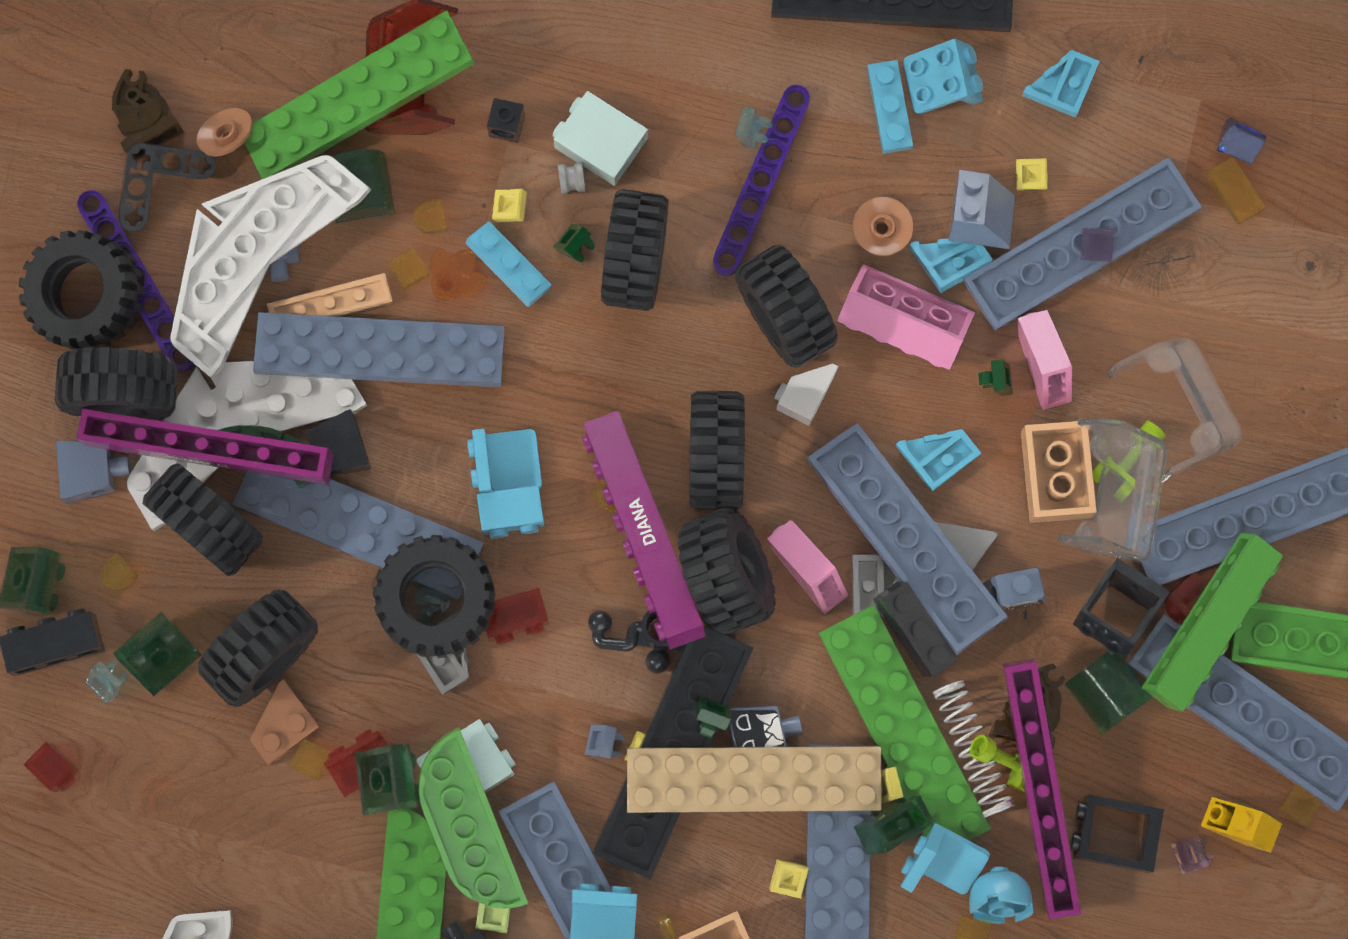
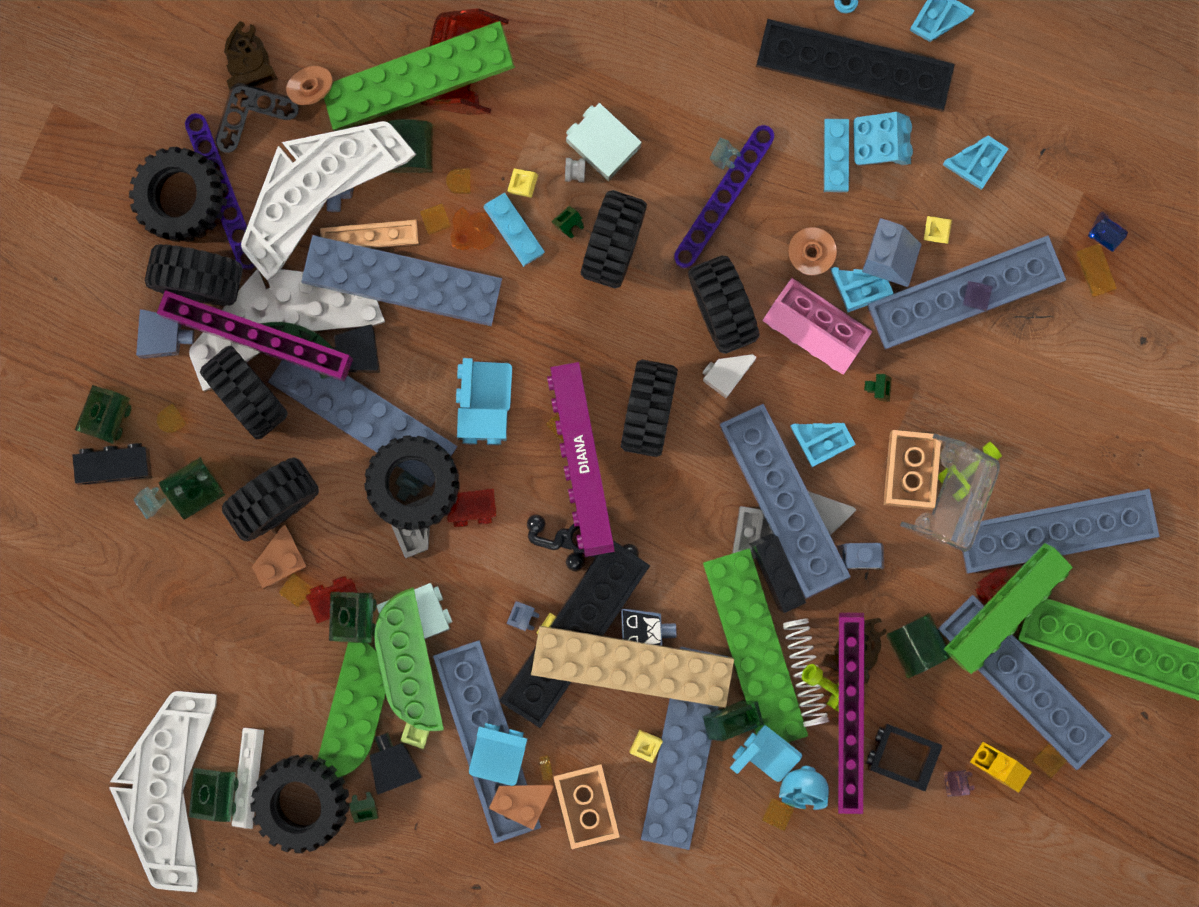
camera: 10 degrees right, 5 degrees up
clear red brick [24,742,79,793] -> none
black brick [487,98,525,143] -> none
black tyre [677,508,776,634] -> none
dark green tile [696,696,731,738] -> none
bright pink slope [767,520,849,615] -> none
light yellow tile [881,767,904,804] -> none
bright pink slope [1018,310,1072,410] -> none
black window [1073,558,1170,659] -> none
clear windscreen [1108,337,1242,482] -> none

